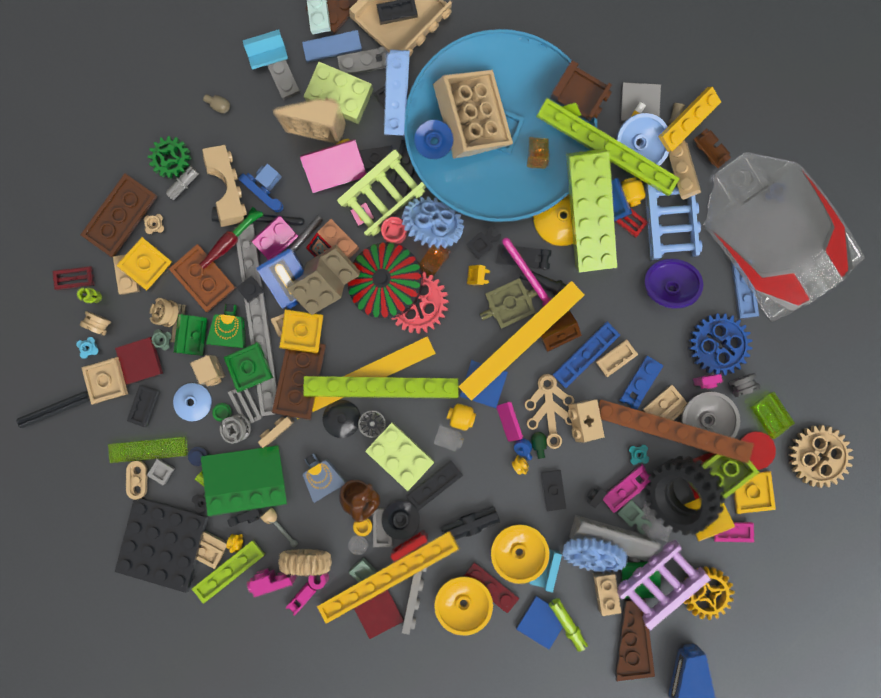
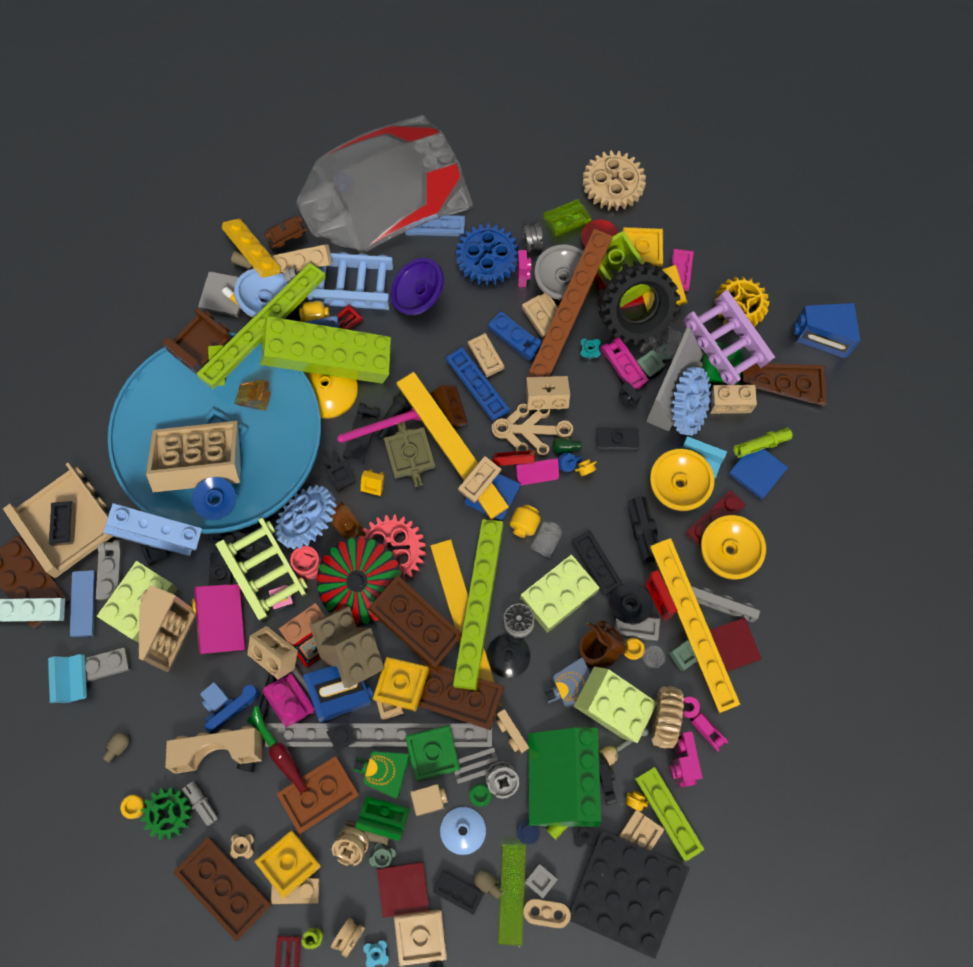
camera: 85 degrees left, 15 degrees down
none -> yellow tile [120,795,146,819]
none -> tan brick [247,626,298,680]
none -> light grey plate [284,267,299,283]
none -> reddish brown plate [368,575,462,669]
none -> tan plate [458,456,501,503]
none -> dark tan cylinder [474,870,503,899]
none -> red tile [492,450,536,466]
none -> yellowish green brick [574,666,657,743]

